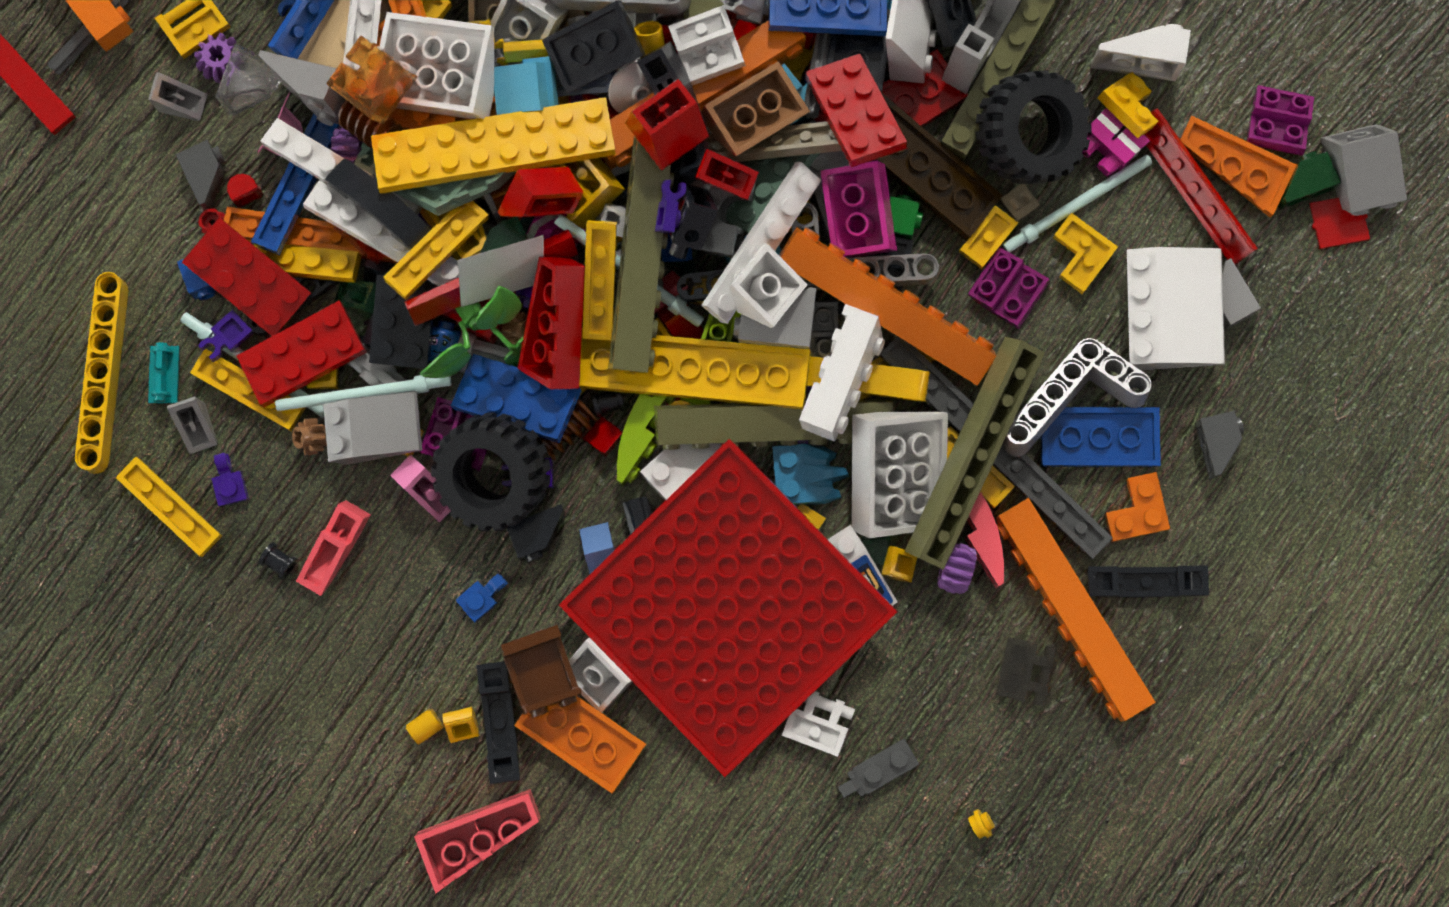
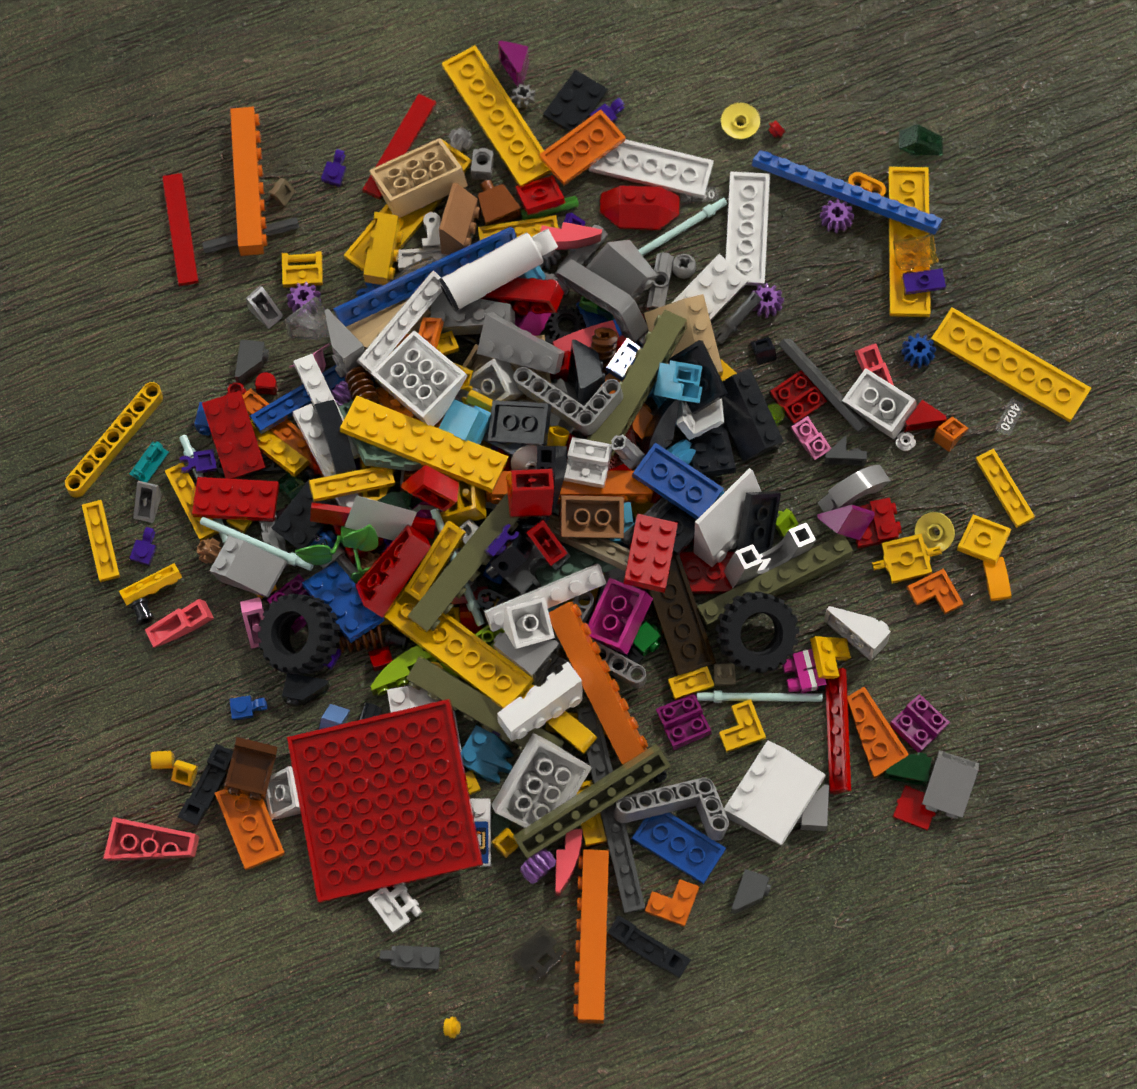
camera: 30 degrees right, 10 degrees down
clear orange piece [326,35,418,125] -> none
none -> yellow plate [119,563,182,606]

